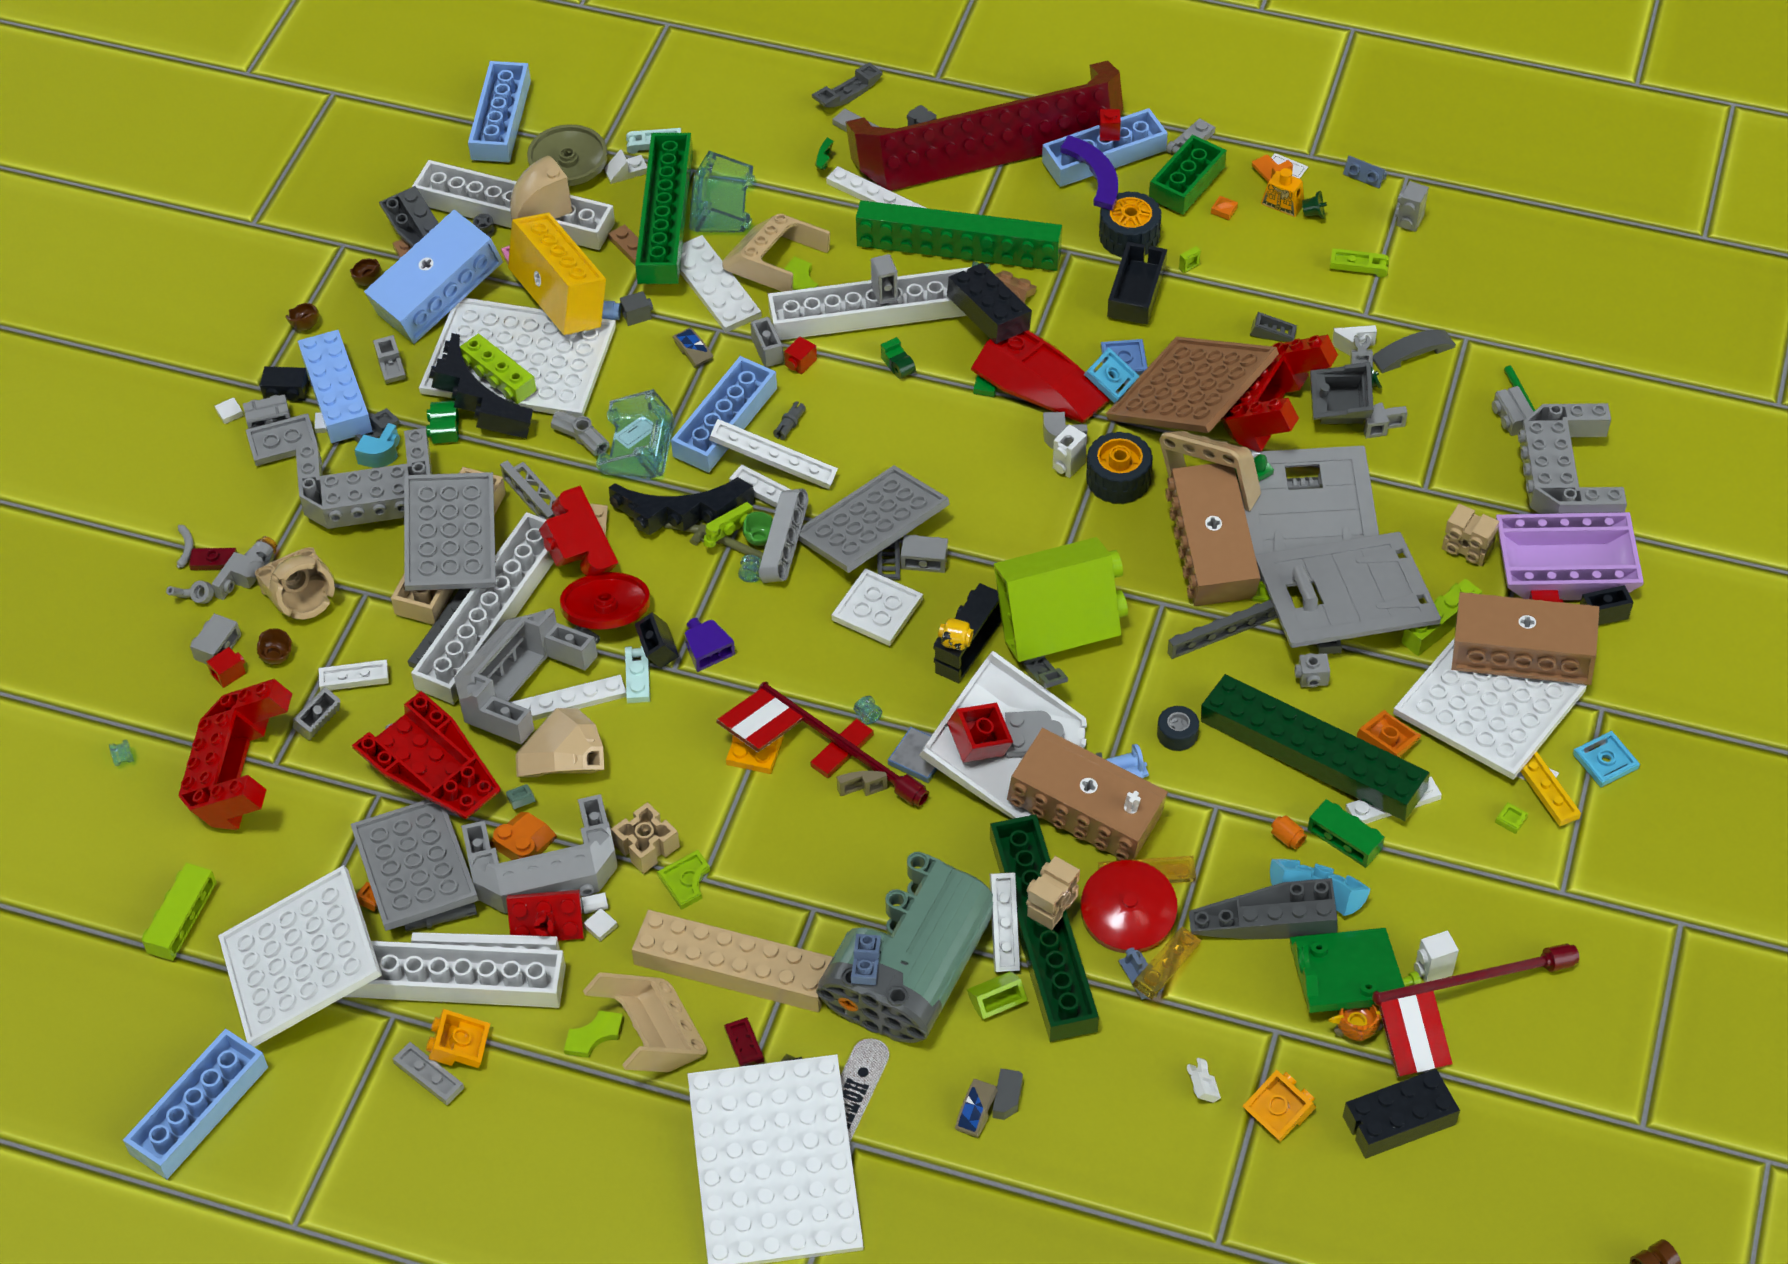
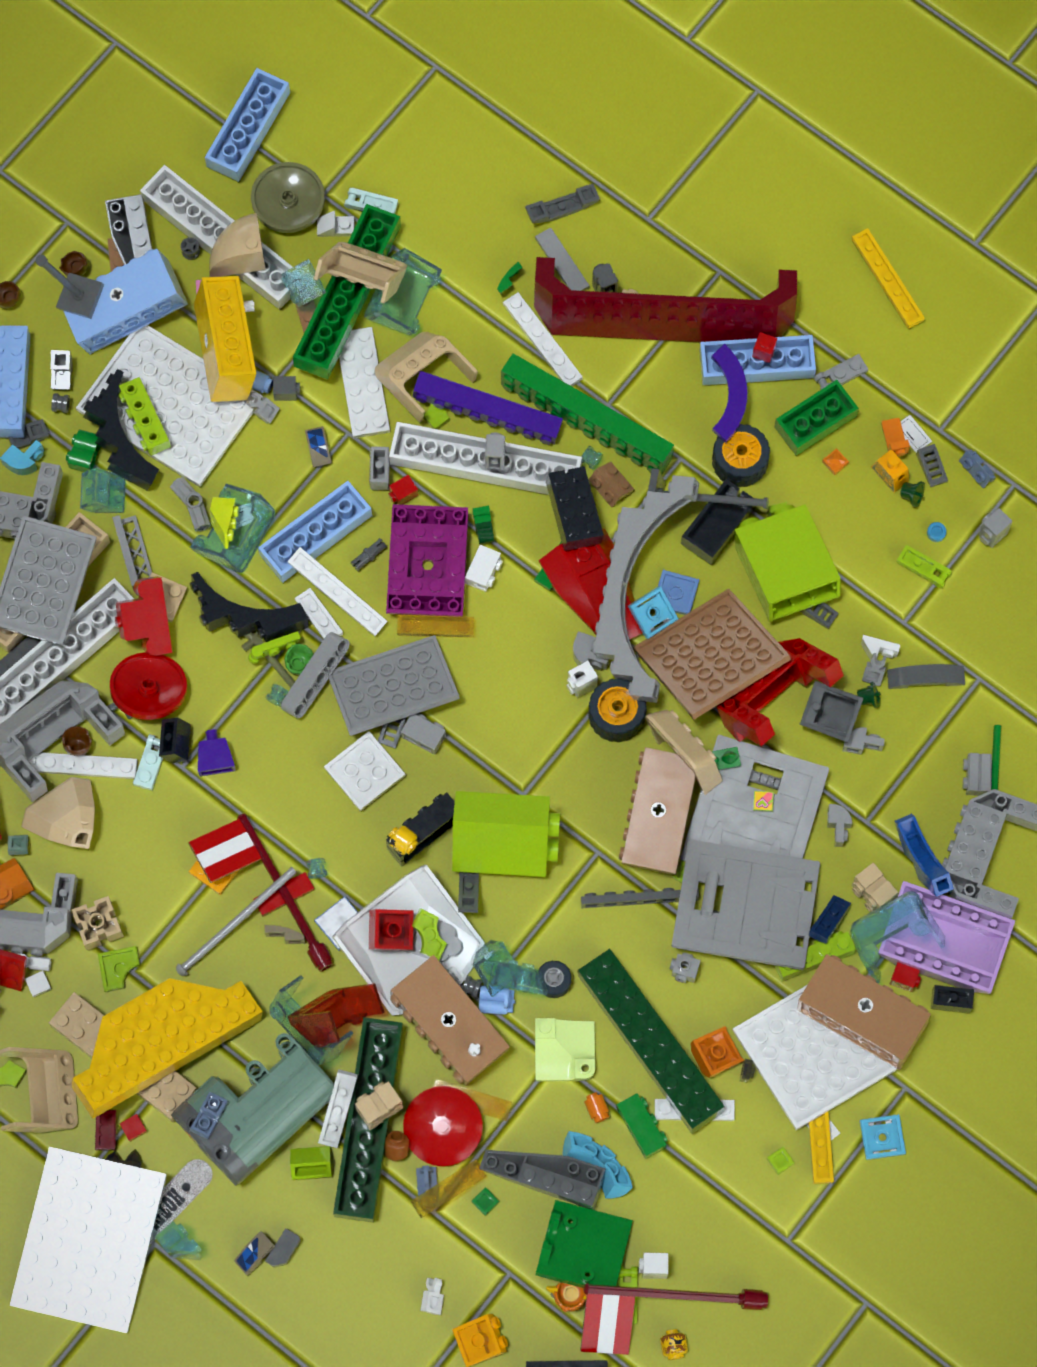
camera: 20 degrees right, 20 degrees up
none -> dark grey tile [35,255,104,319]
none -> dark grey wheel [51,393,70,413]
none -> reddish brown hair [62,726,92,756]
none -> yellow brick [71,978,263,1119]
none -> clear light blue slope [80,468,125,513]
none -> red tile [119,1114,147,1142]
none -> clear light blue slope [155,1221,202,1260]
none -> light grey bar [176,867,297,976]
none -> neon yellow slope [210,497,239,549]
none -> light grey plate [245,392,280,424]
none -> clear light blue windscreen [269,975,353,1065]
none -> clear light blue slope [281,259,326,307]
none -> clear red windscreen [287,983,385,1047]
none -> tan windscreen [314,242,407,304]
none -> dark orange head [384,1131,409,1161]
none -> magenta slope [386,504,468,617]
none -> clear yellow plate [397,615,474,637]
none -> lime tile [412,908,447,961]
none -> dark purple brick [413,371,563,445]
none -> white brick [465,545,503,592]
none -> green tile [471,1187,499,1216]
none -> clear light blue slope [473,940,521,997]
none -> clear light blue slope [493,959,548,996]
none -> yellowish green slope [535,1018,595,1082]
none -> light grey arch [592,475,699,703]
none -> dark grey tile [648,469,769,509]
none -> yellow head [660,1329,688,1360]
none -> lime brick [735,504,841,622]
none -> clear smoke plate [739,1059,755,1083]
none -> tile [753,791,774,812]
none -> dark blue plate [809,895,851,944]
none -> light grey brick [827,804,852,847]
none -> clear light blue windscreen [850,891,945,983]
none -> yellow plate [852,228,925,329]
none -> blue arch [895,813,954,897]
none -> dark grey slope [916,444,948,488]
none -> dark azure tile [927,522,946,542]

